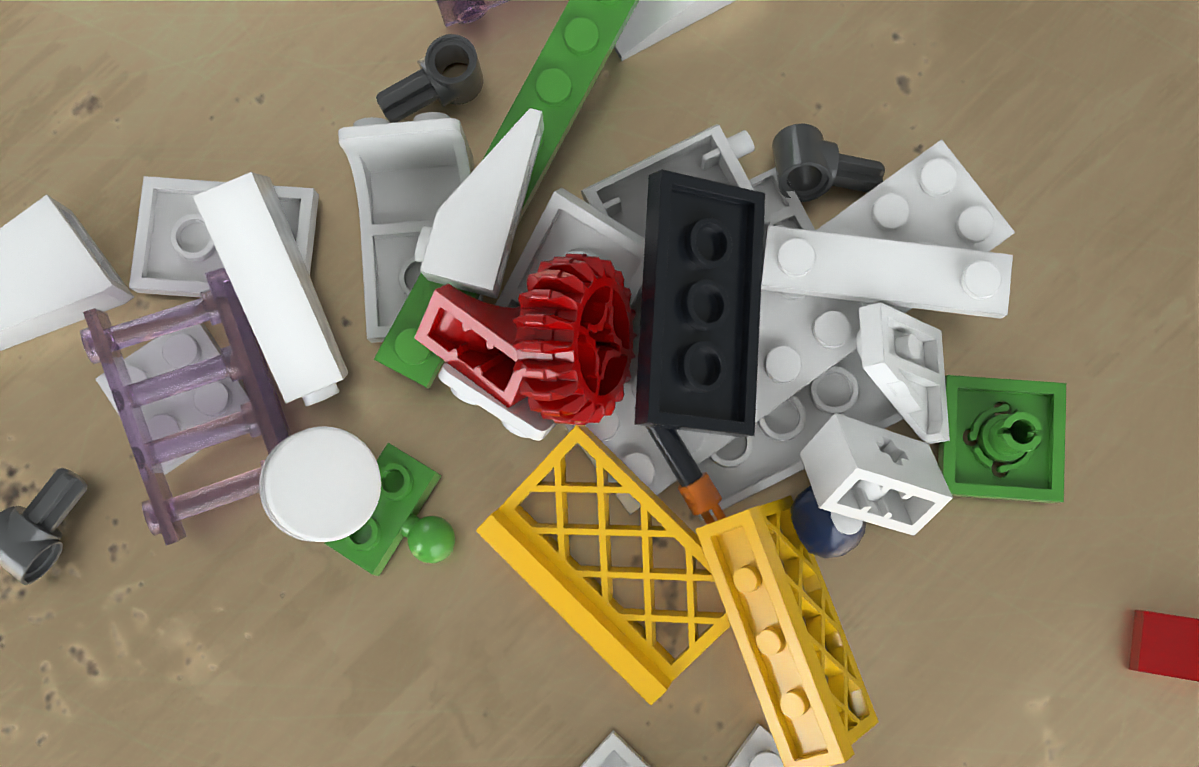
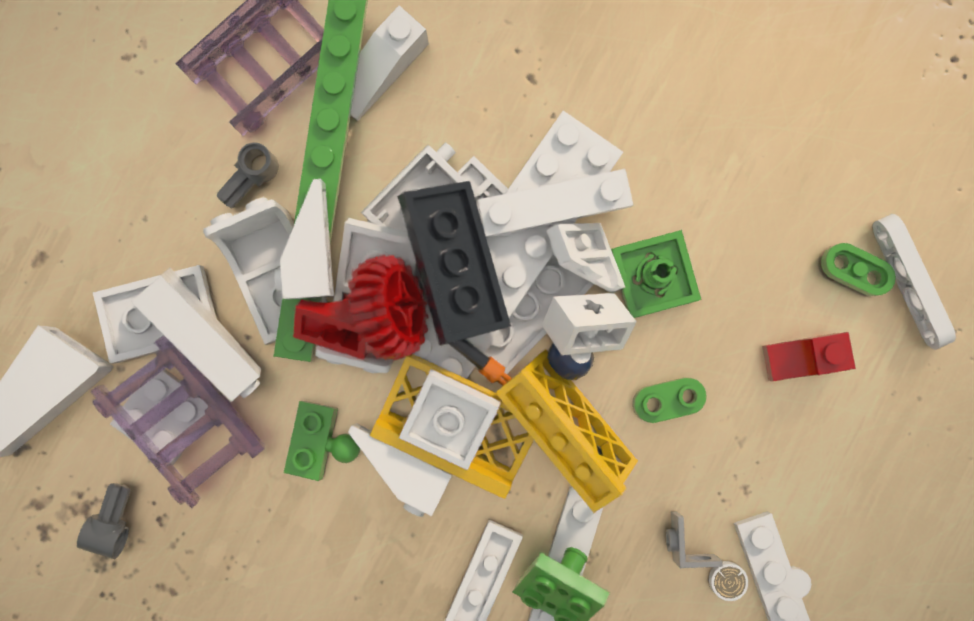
camera: 30 degrees left, 5 degrees up
white head [259,426,381,542] -> none
dark grey axle [772,123,885,202] -> none
none -> white slope [348,423,452,517]
none -> white plate [399,369,500,470]
none -> bright green plate [632,378,706,423]

